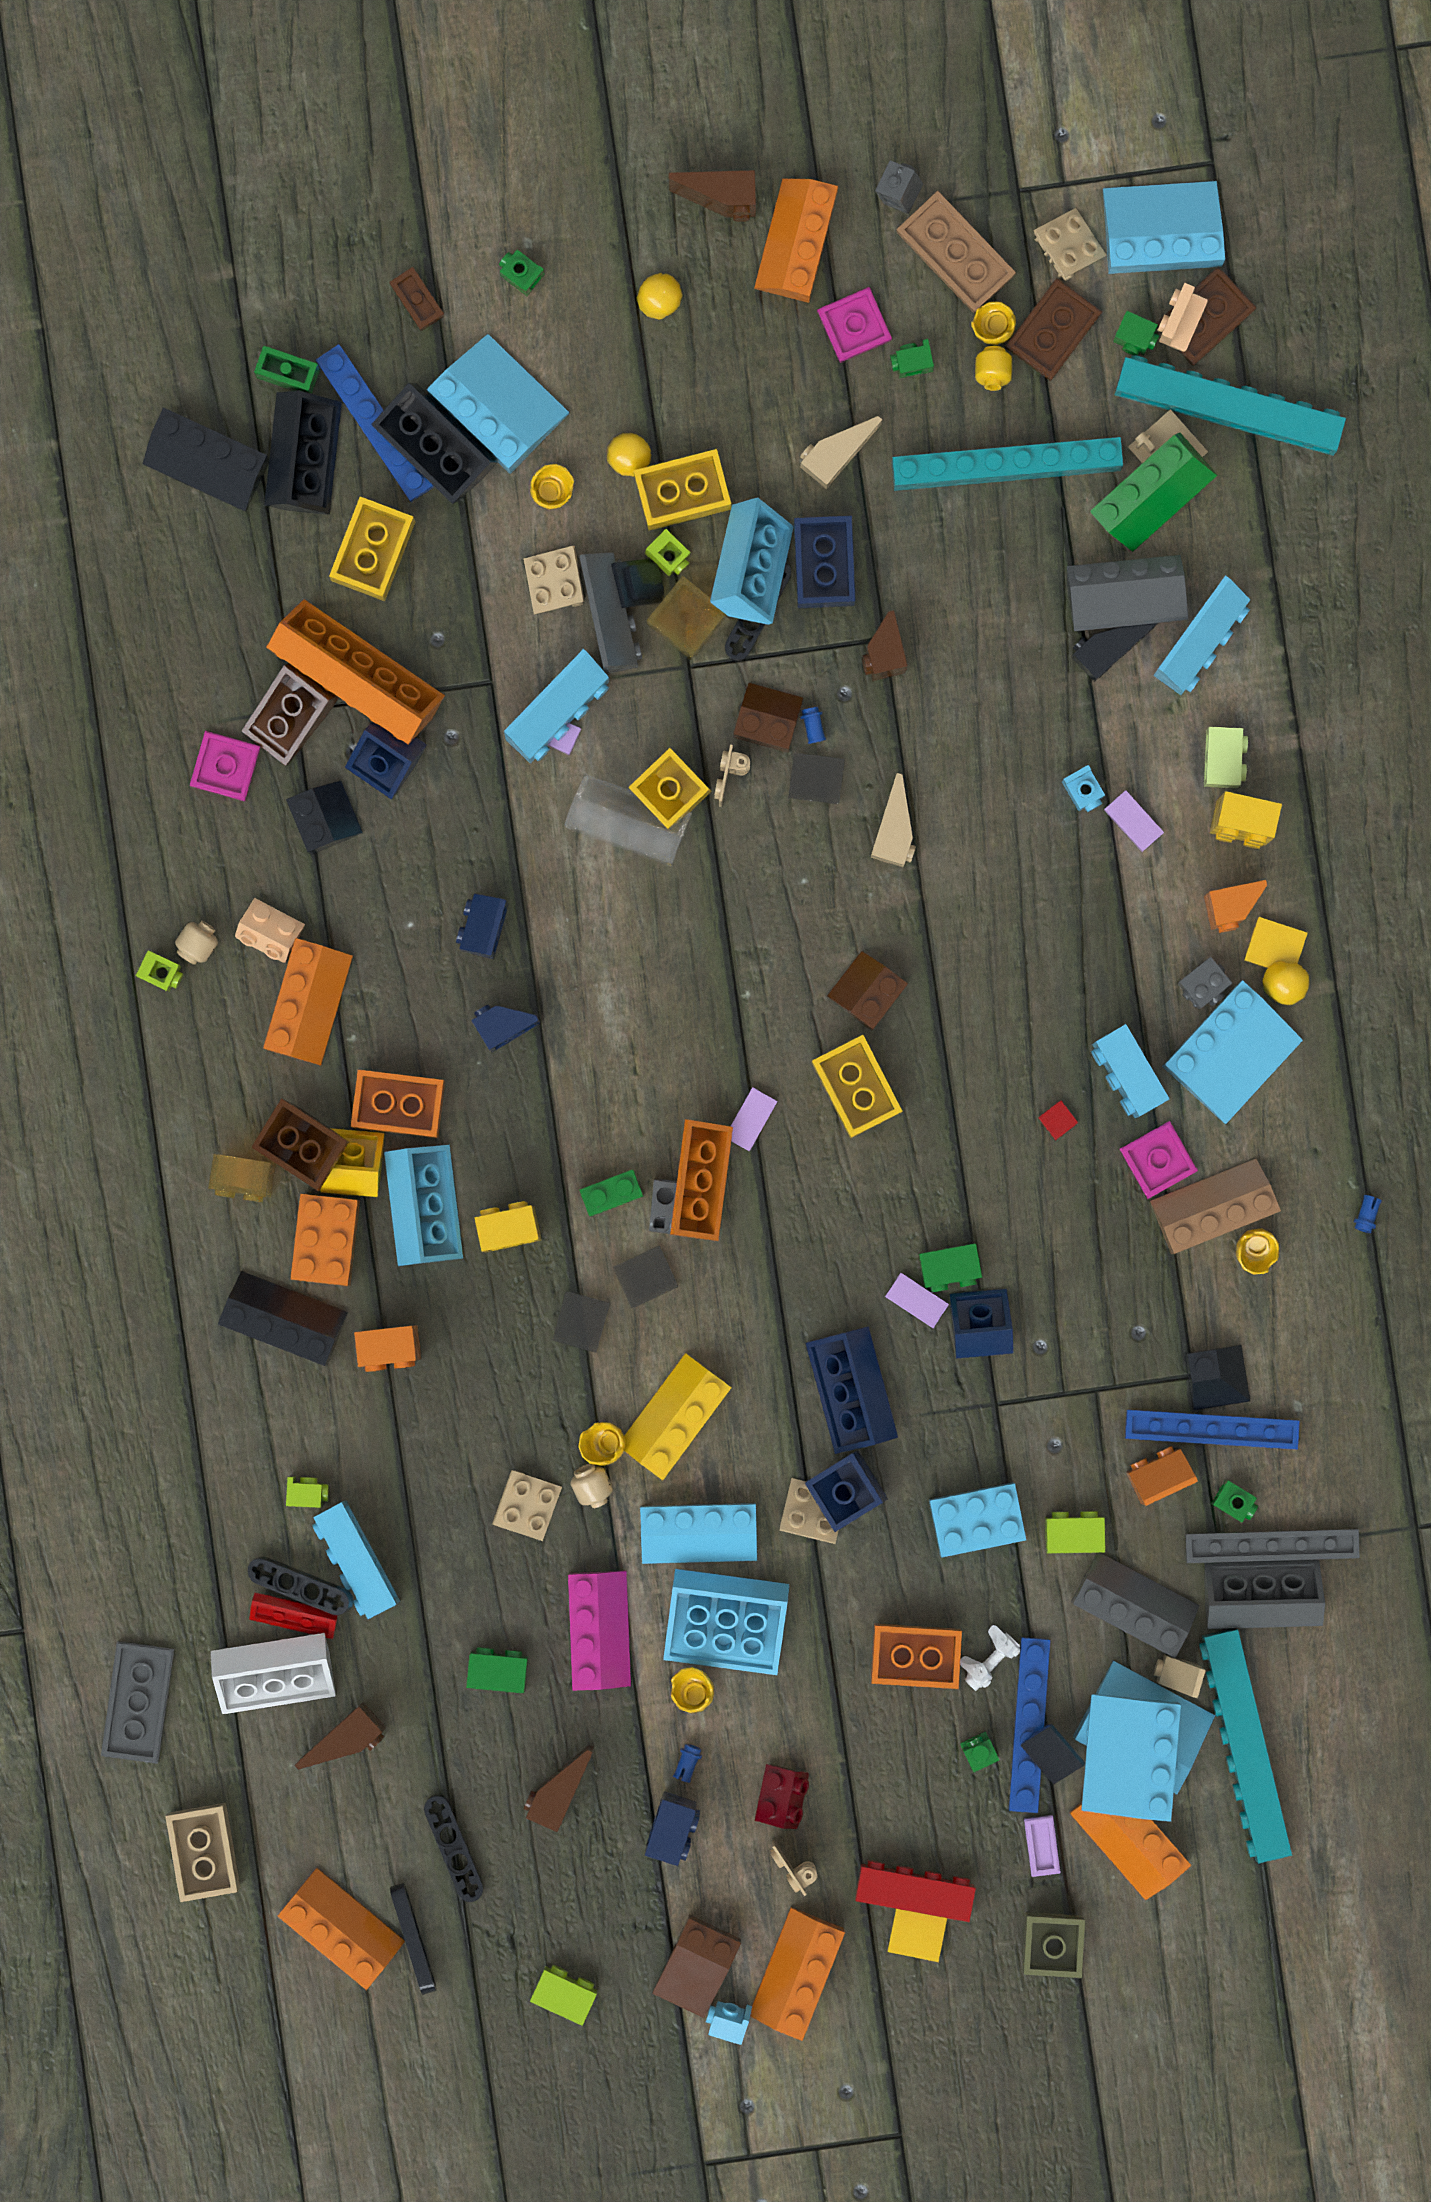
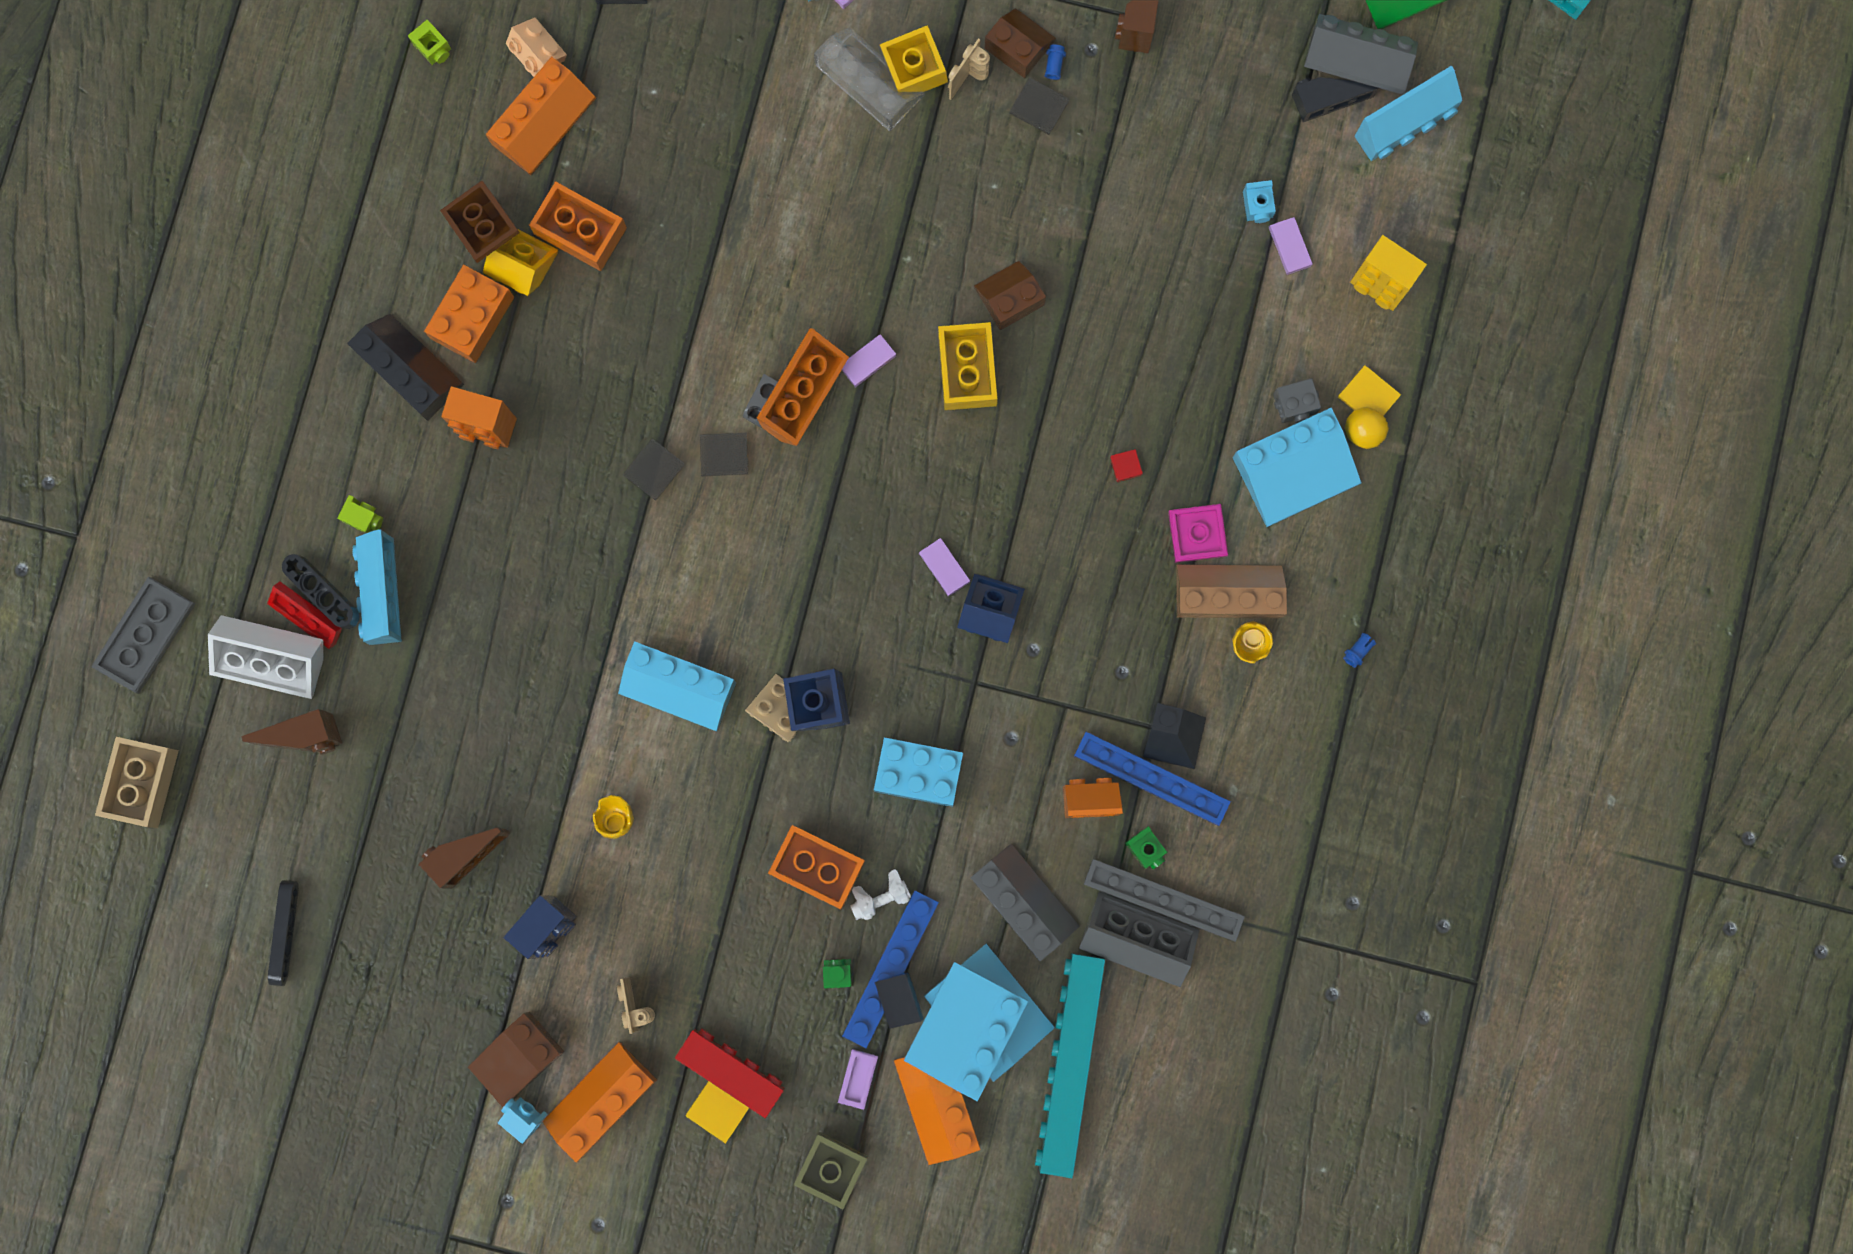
camera: 20 degrees right, 5 degrees down
tan head [175,921,218,965] -> none
clear yellow brick [208,1154,276,1203] -> none
orange slope [278,1868,405,1990] -> none
medium azure slope [384,1145,463,1266] -> none
black beam [424,1795,484,1902] -> none
dark blue slope [456,894,509,960] -> none
green brick [466,1647,528,1693] -> none
dark blue slope [471,1004,541,1053] -> none
yellow brick [475,1201,542,1252] -> none
tan hinge [492,1470,562,1541] -> none
lime brick [530,1965,598,2026] -> none
dark pink slope [568,1571,631,1691] -> none
tan head [571,1463,613,1508] -> none
yellow hair [578,1422,626,1466] -> none
green brick [579,1169,644,1217] -> none
yellow slope [624,1353,732,1480] -> none
medium azure slope [663,1569,789,1675] -> none
blue pin [673,1744,702,1783] -> none
dark red bracket [754,1764,809,1829] -> none
dark blue slope [806,1326,898,1454] -> none
tan slope [871,773,916,867] -> none
green brick [918,1244,982,1292] -> none
lime brick [1045,1511,1105,1553] -> none
medium azure brick [1091,1024,1169,1118] -> none
tan slope [1153,1654,1206,1698] -> none
yellowish green brick [1204,727,1248,788] -> none
orange slope [1204,880,1267,933] -> none

